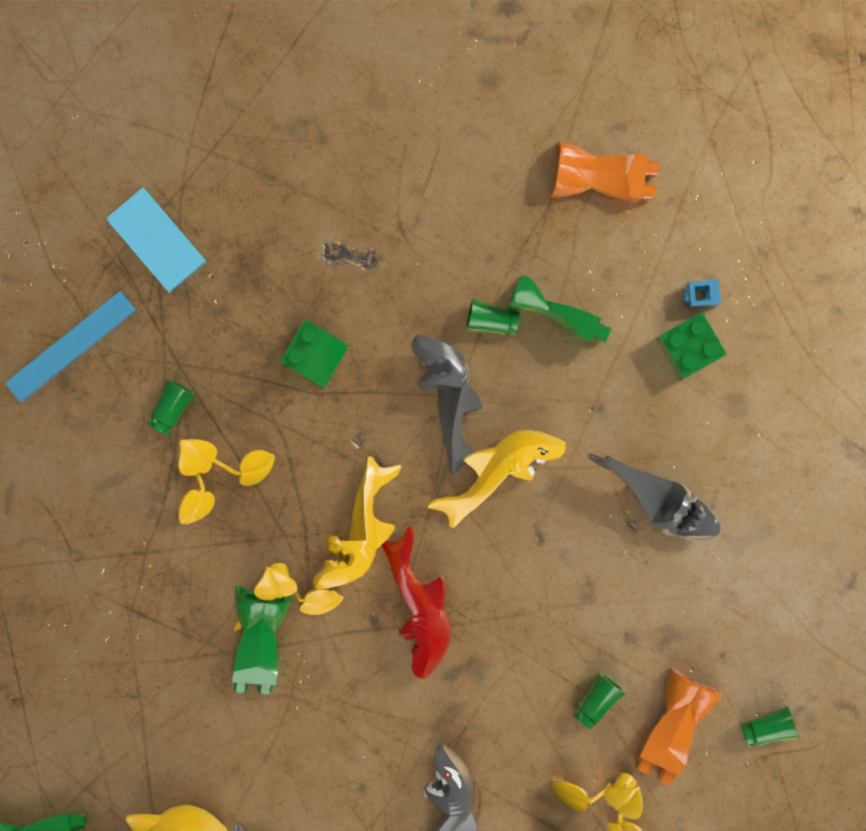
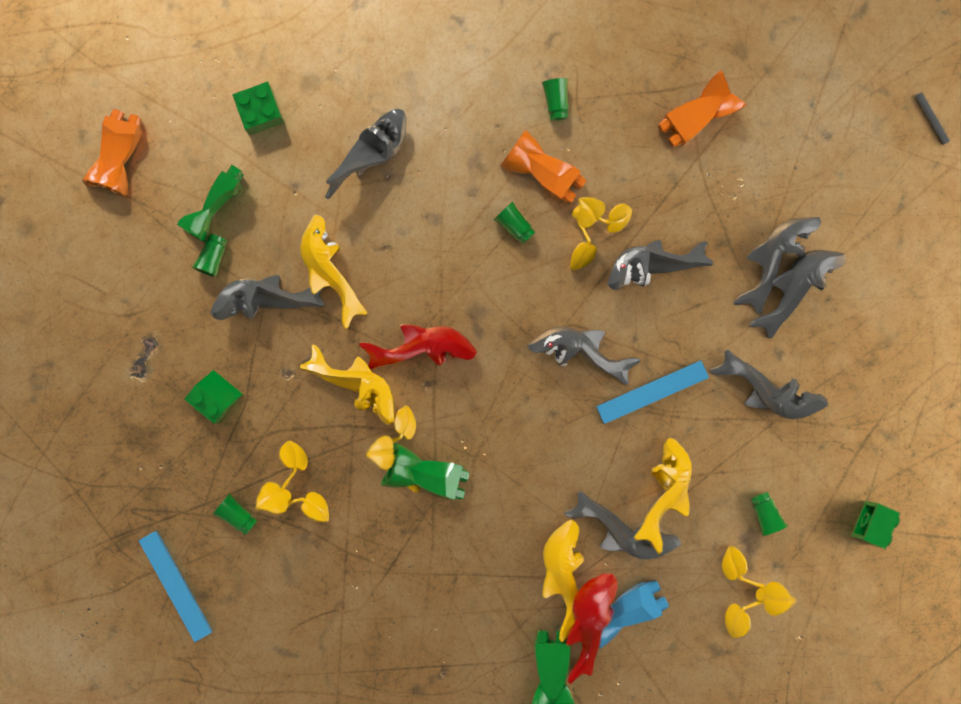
camera: 80 degrees left, 0 degrees up
medium azure tile [106,187,207,293] -> none
dark azure brick [682,279,721,309] -> none

